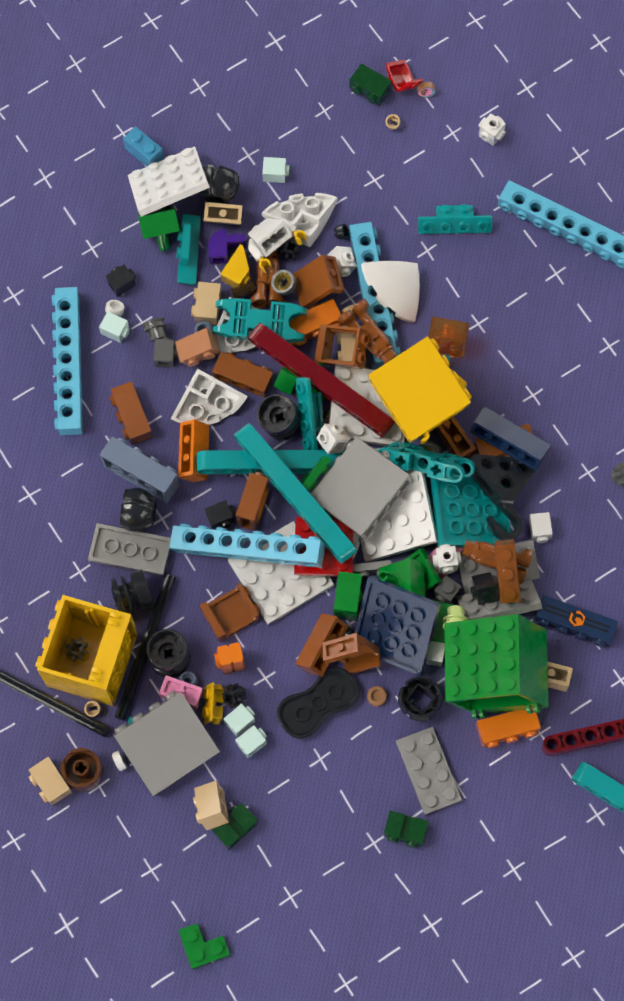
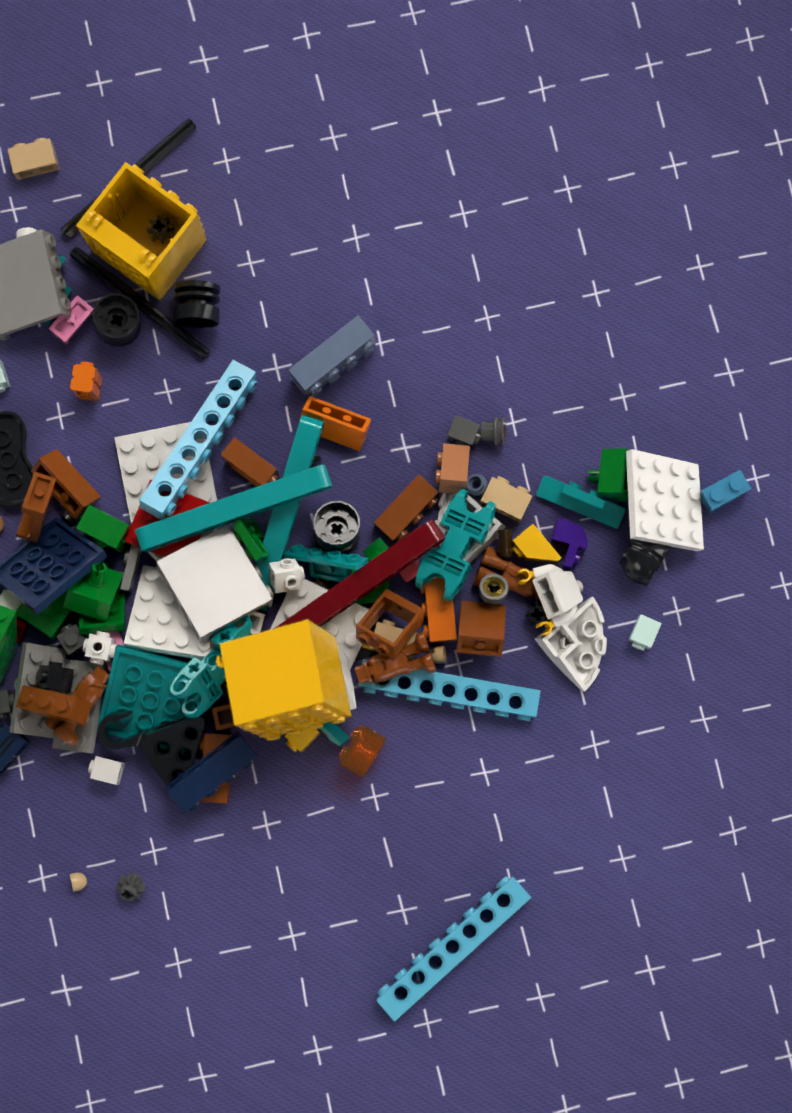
camera: 110 degrees right, 10 degrees up
medium azure brick [52,287,83,435] -> none
reddish brown brick [61,748,103,791] -> none
light grey plate [88,523,171,576] -> none
light aqua brick [99,312,130,343] -> none
white tile [105,300,125,317] -> none
black brick [106,265,136,297] -> none
dark orange brick [109,381,153,445] -> none
black piece [120,488,157,532] -> none
white brick [171,368,248,425] -> none
sand blue plate [178,671,198,686] -> none
dark orange panel [199,583,261,642] -> none
yellow hinge [202,682,224,725] -> none
tan brick [204,202,242,225] -> none
black brick [205,500,236,530] -> none
black gear [222,683,247,708] -> none
light aqua brick [224,703,255,737] -> none
white brick [327,246,357,277] -> none
black hinge [334,224,349,239] -> none
dark green brick [349,63,392,106] -> none
white brick [361,261,420,323] -> none
red piece [386,60,424,92] -> none
tan hinge [386,114,400,130] -> none
medium nougat tile [417,82,436,98] -> none
teal bracket [418,204,492,234] -> none
yellowish green piece [442,605,468,630] -> none
white brick [479,114,506,146] -> none

